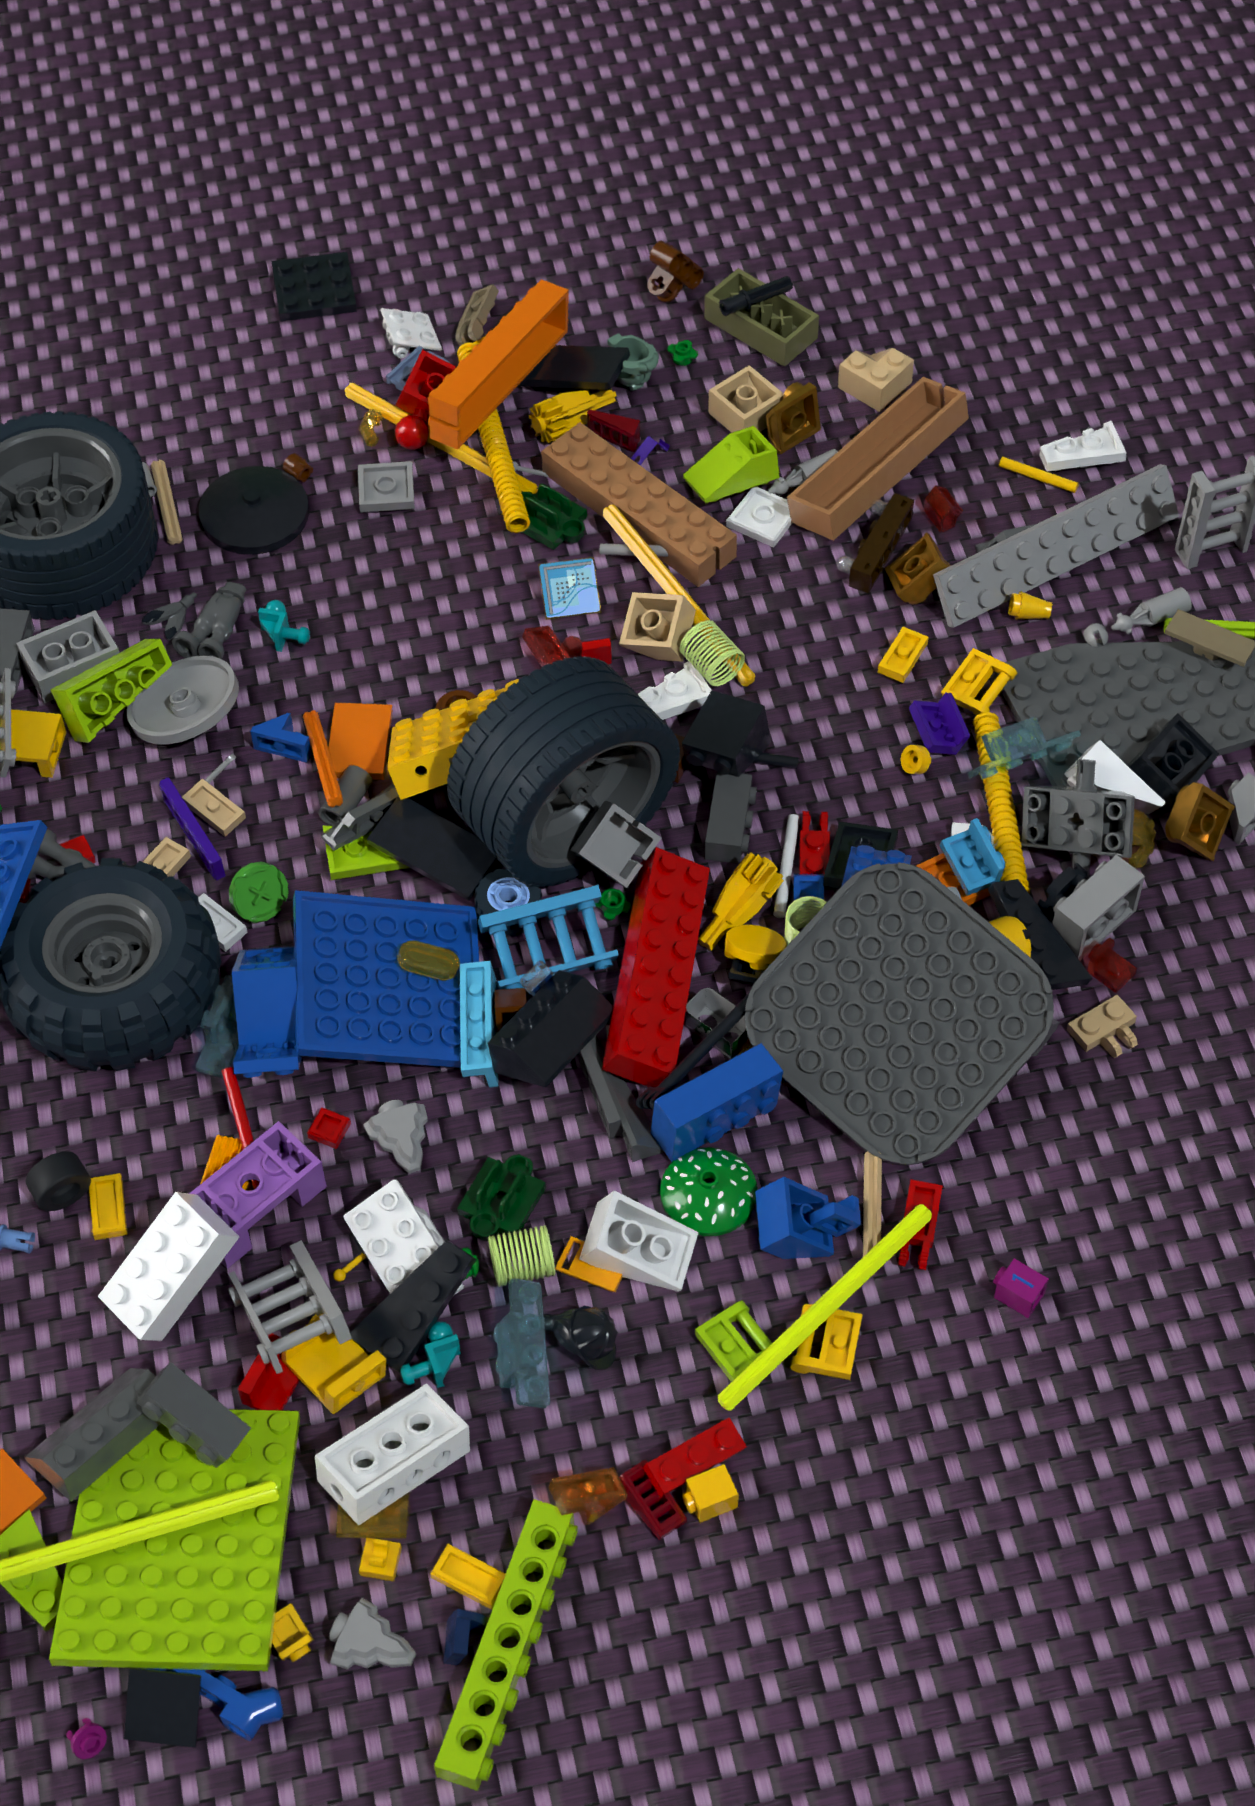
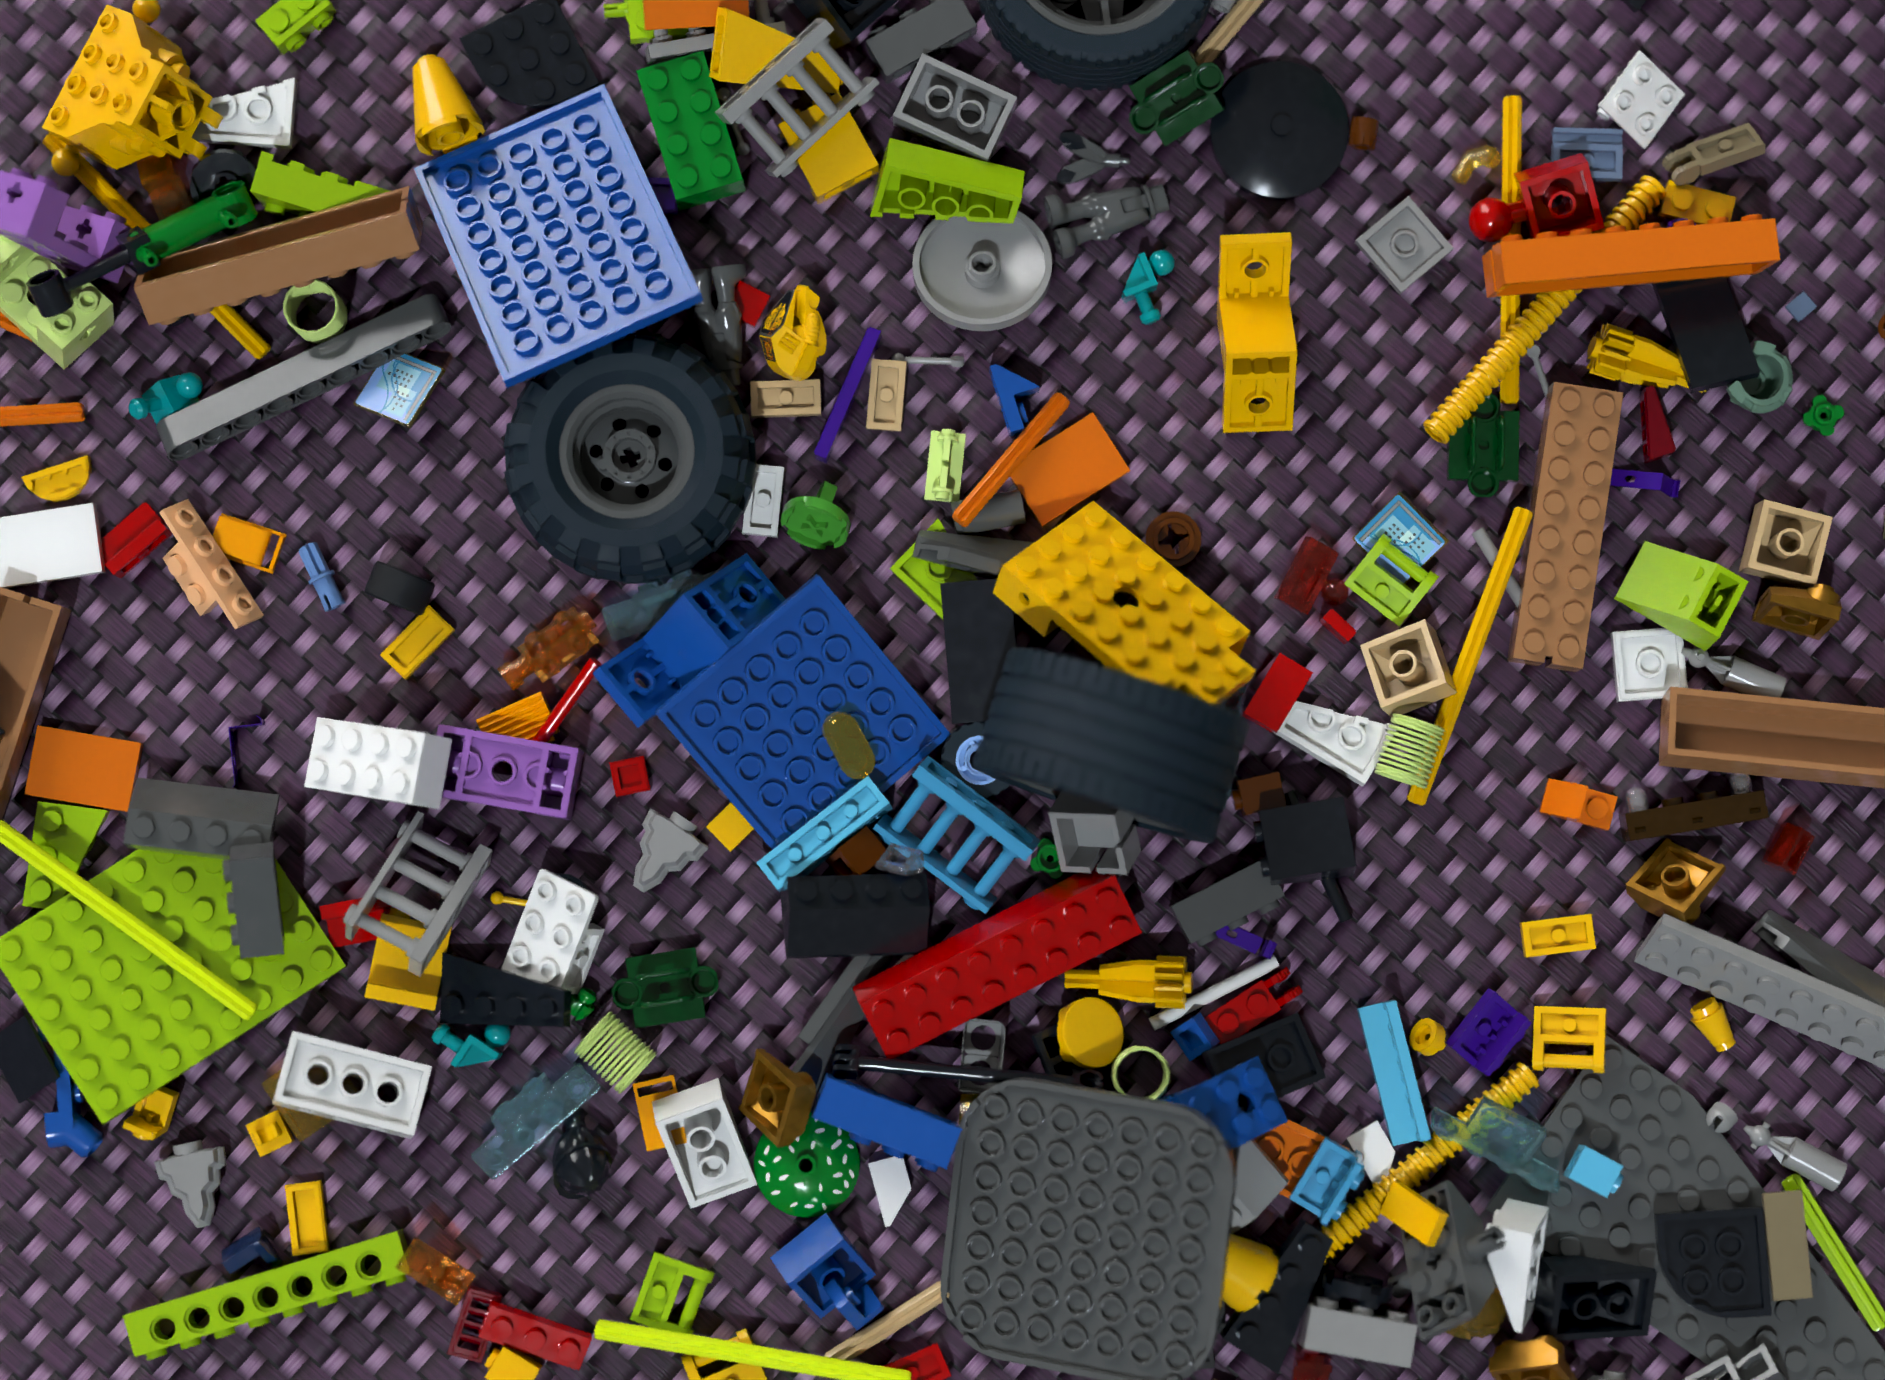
camera: 50 degrees right, 30 degrees up
none -> dark purple piece [228,716,265,788]
none -> clear orange brick [497,606,600,691]
none -> yellow tile [706,803,754,852]
none -> pearl gold slope [739,1048,816,1147]
none -> yellow helmet [759,284,827,381]
none -> white tile [868,1156,912,1227]
none -> yellowish green hinge [924,429,966,502]
none -> dark green piece [1129,49,1225,146]
none -> dark purple piece [1215,925,1277,960]
none -> yellow bracket [1217,232,1297,433]
none -> lime plate [1344,533,1439,627]
none -> medium azure fence [1357,1000,1431,1146]
none -> yellow tile [1379,1181,1449,1247]
none -> orange slope [1539,778,1618,831]
none -> medium azure brick [1563,1144,1623,1198]
none -> black plate [1654,1207,1772,1318]
none -> sand blue window [1785,291,1817,323]

